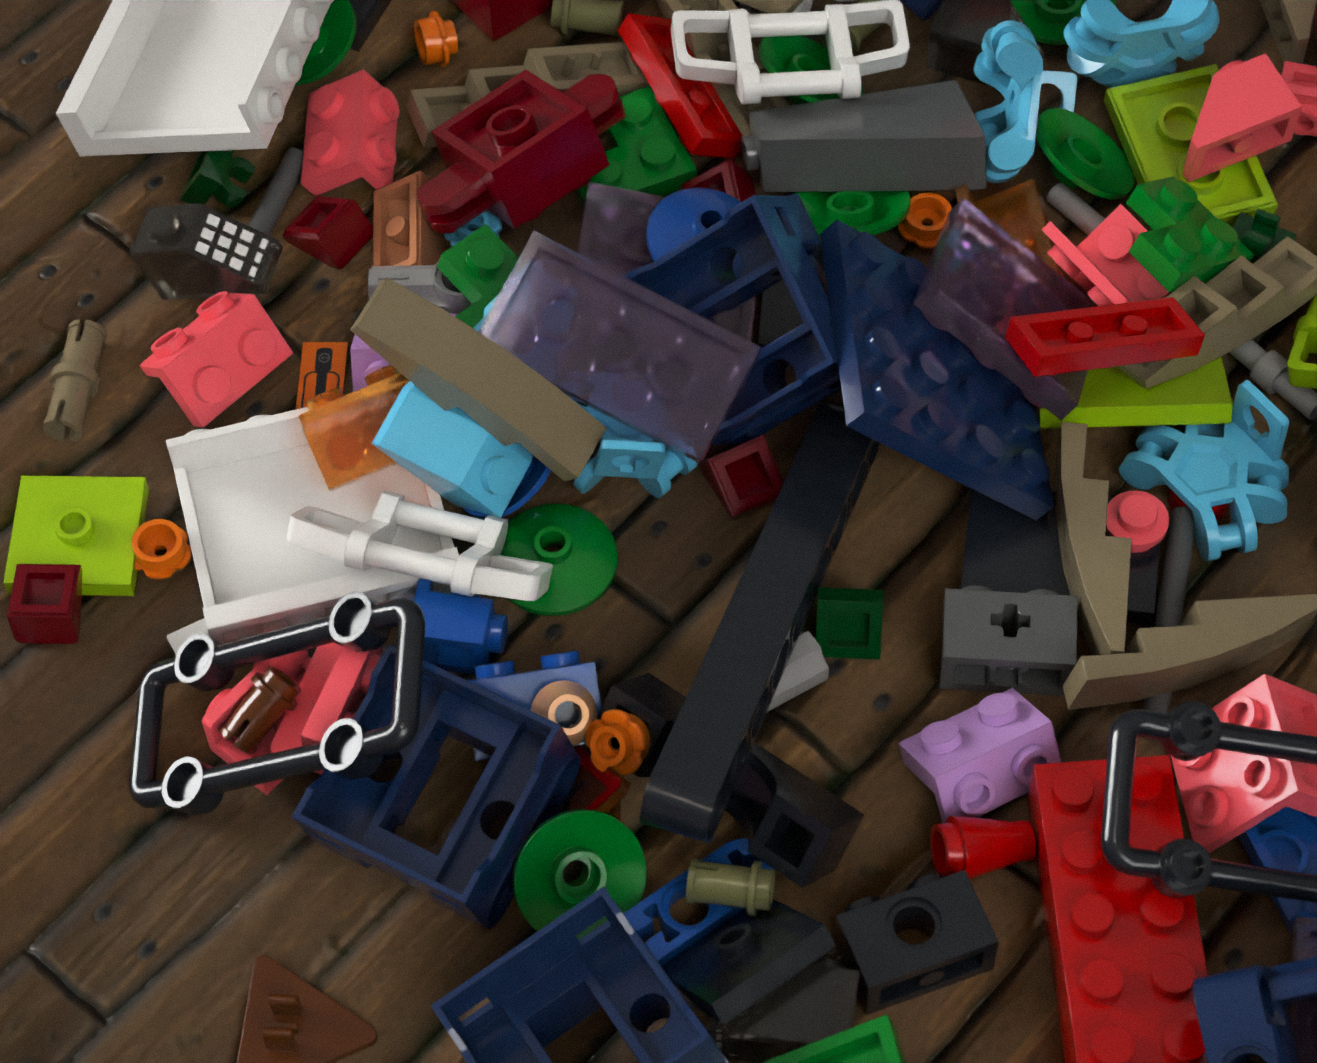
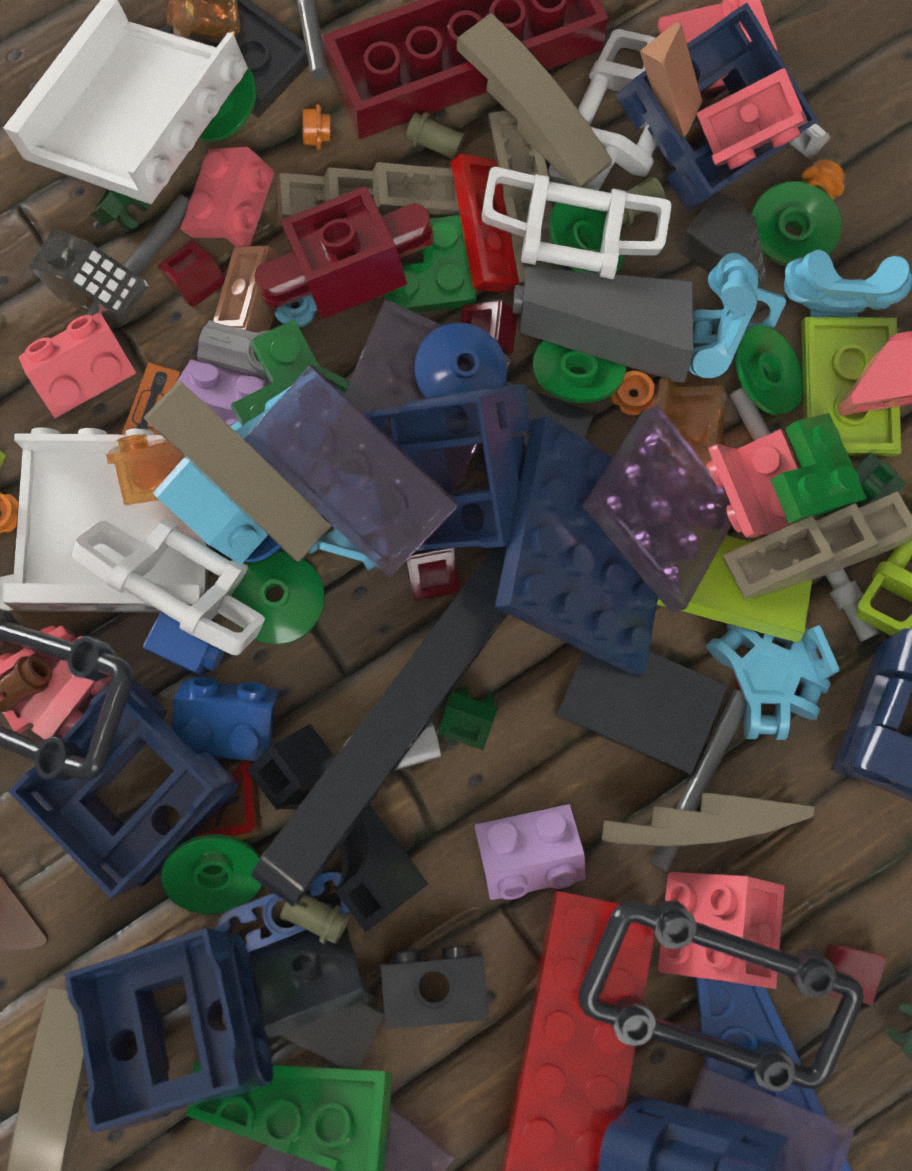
camera: 10 degrees right, 20 degrees up
light nougat cone [531,680,597,746] -> none
orange plate [585,709,650,776] -> none
red cone [930,815,1036,880] -> none
dark grey brick [939,586,1077,696] -> none
red plate [1005,297,1205,377] -> none
dark tan slope [1055,422,1132,655] -> none
coral plate [1106,491,1169,553] -> none

